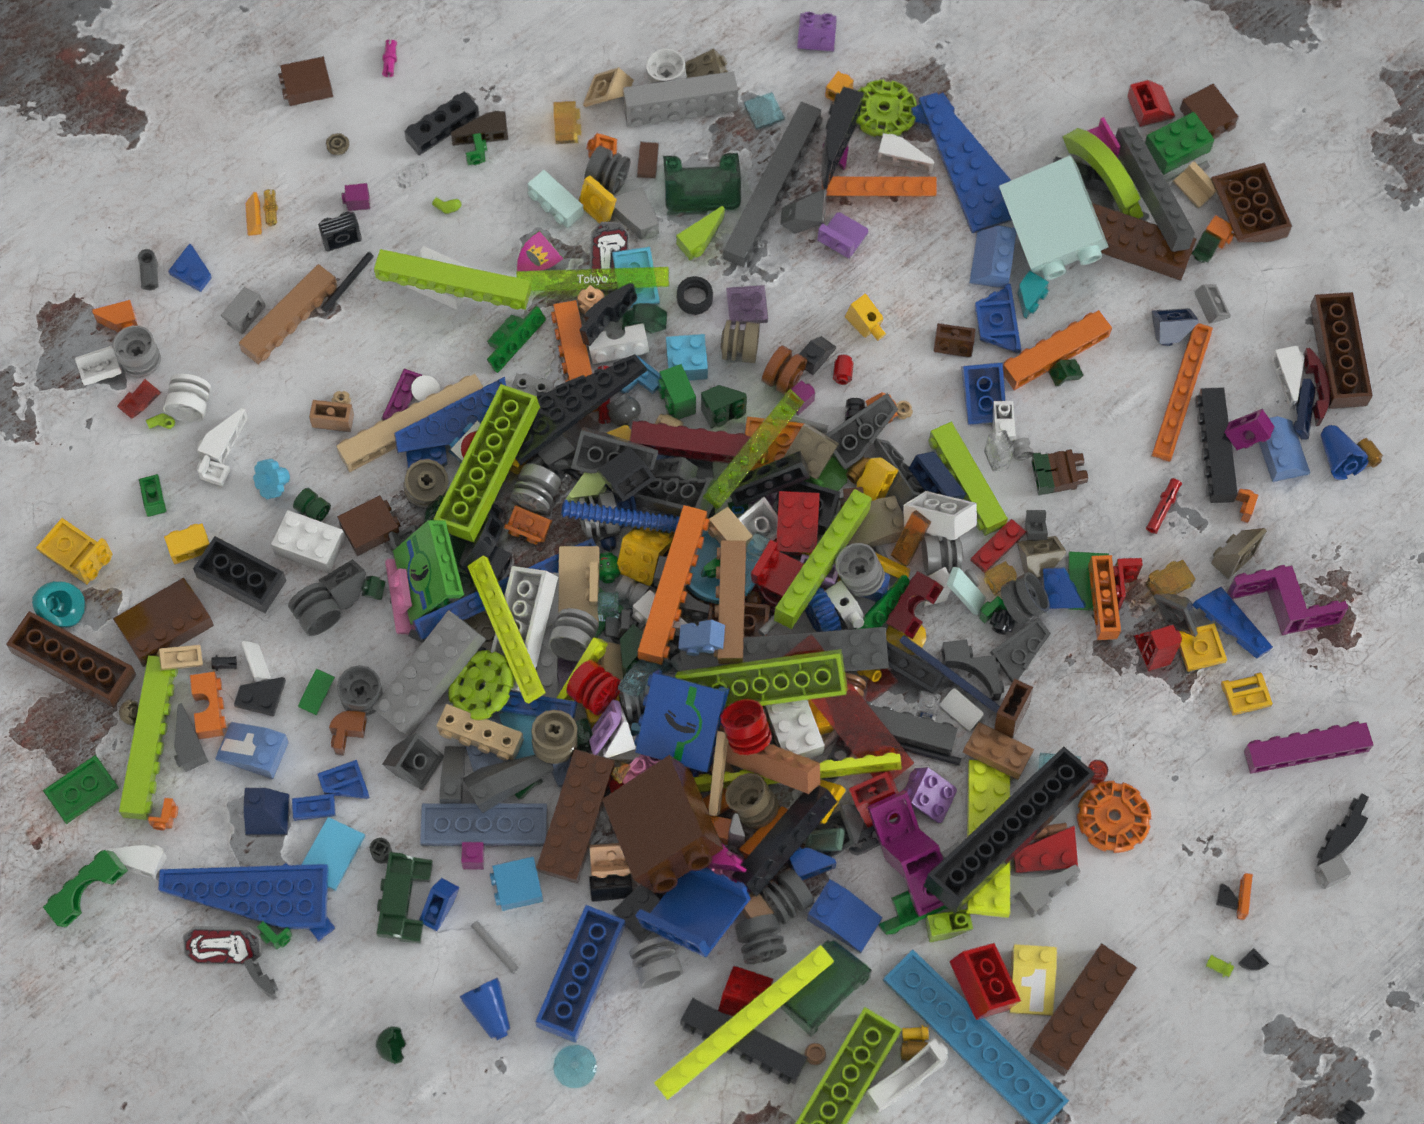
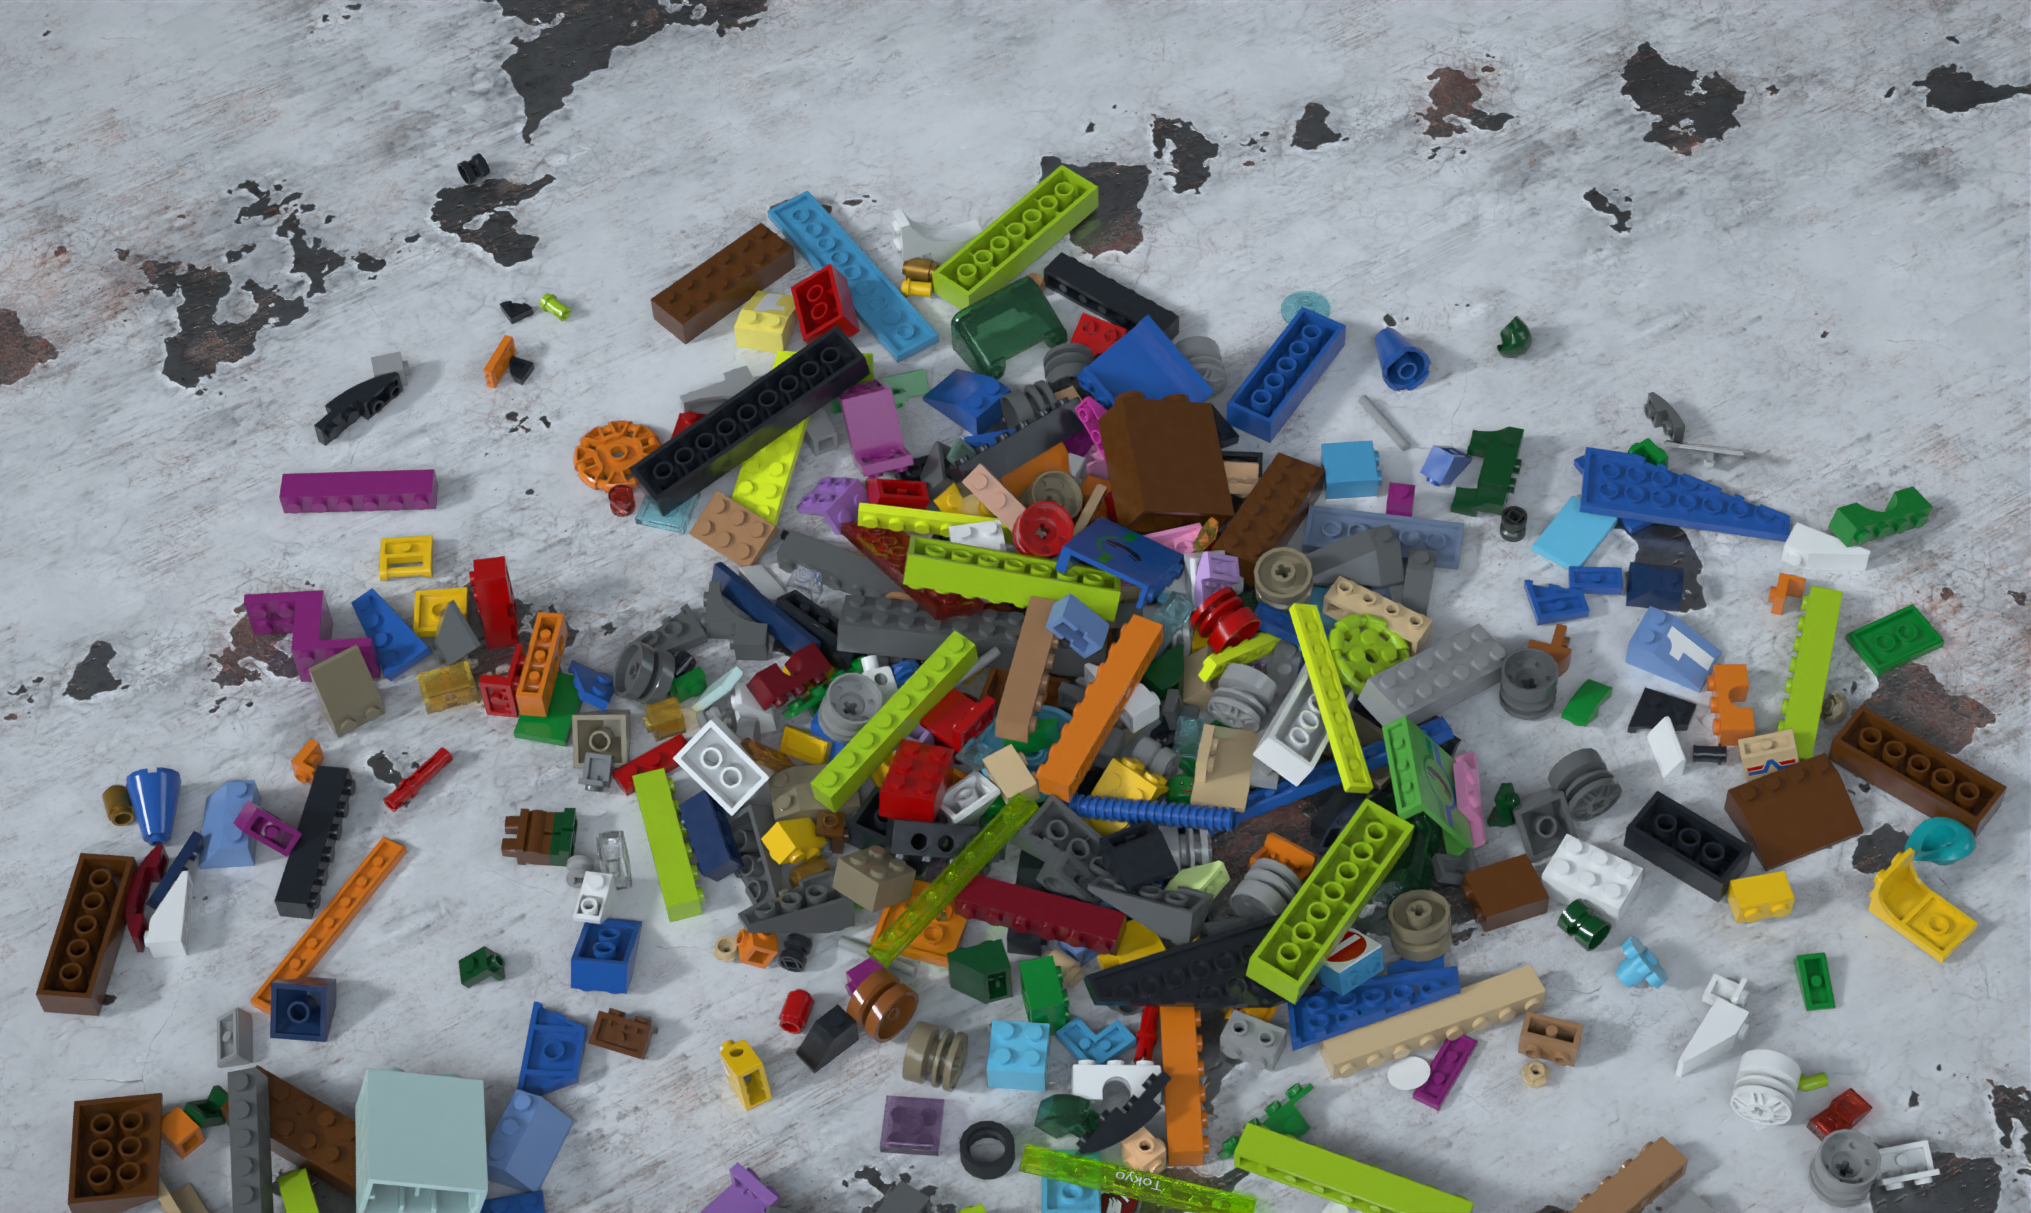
camera: 165 degrees left, 15 degrees down
dark grey slope [174,703,209,772] -> none
dark grey slope [382,732,444,790] -> none
neon yellow plate [654,945,834,1100] -> none
reddish brown brick [994,678,1033,738] -> none
orange brick [1003,310,1112,391] -> none
teal slope [1017,270,1049,319] -> none

